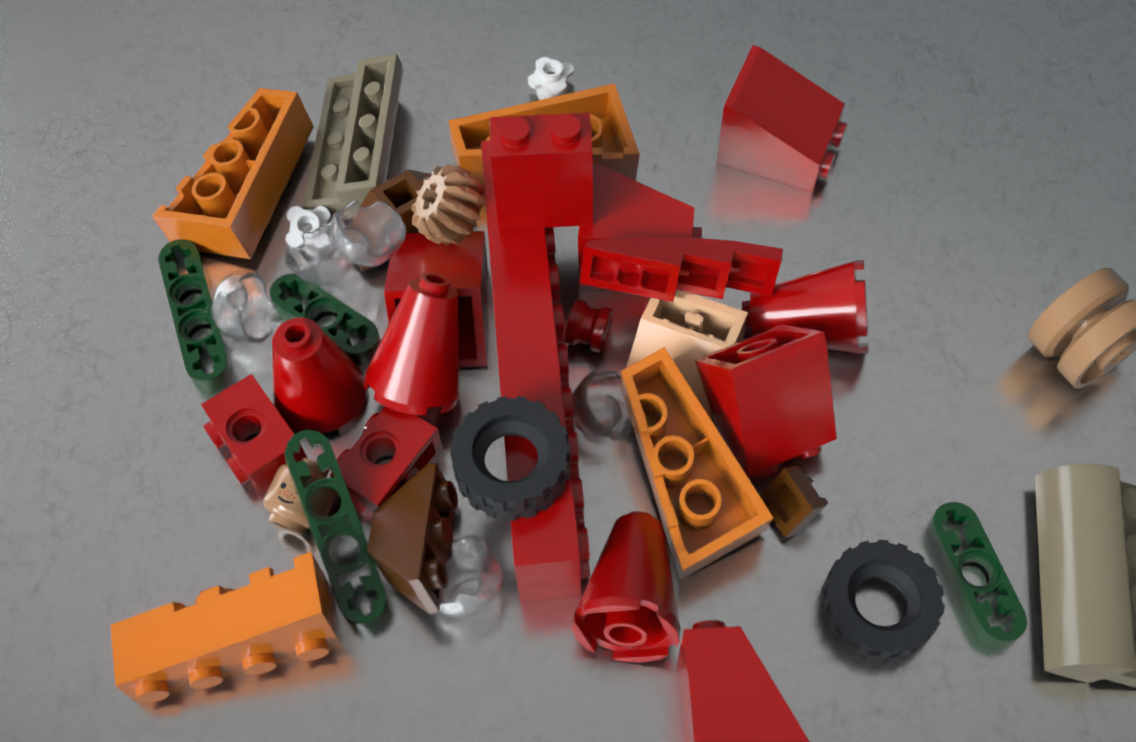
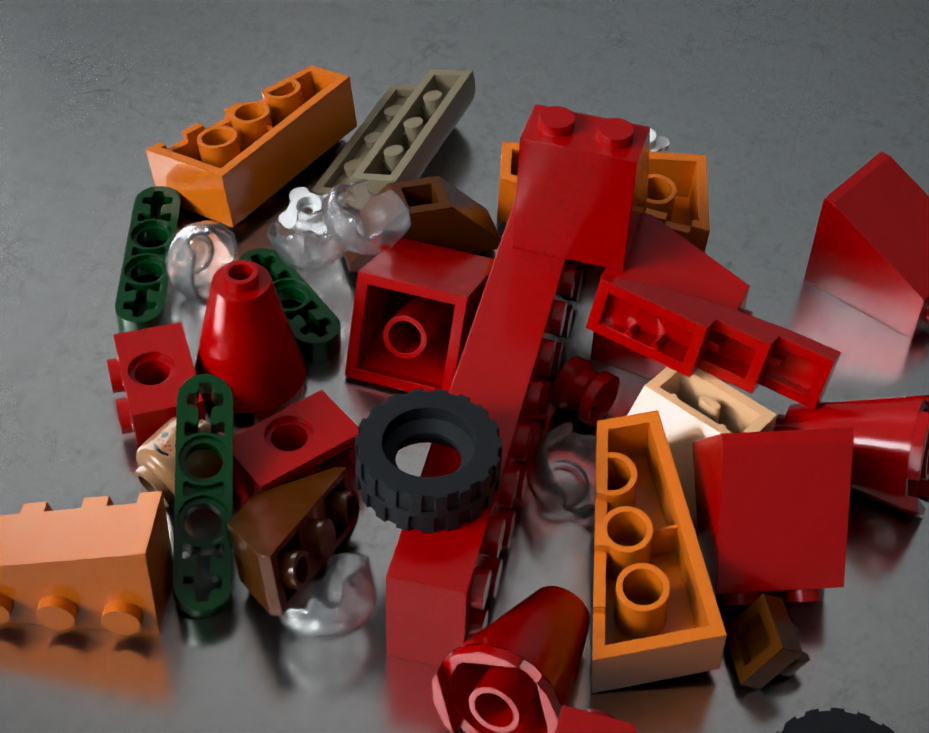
camera: 15 degrees right, 15 degrees down
red cone [363,273,460,415] -> none
medium nougat gear [411,164,486,246] -> none

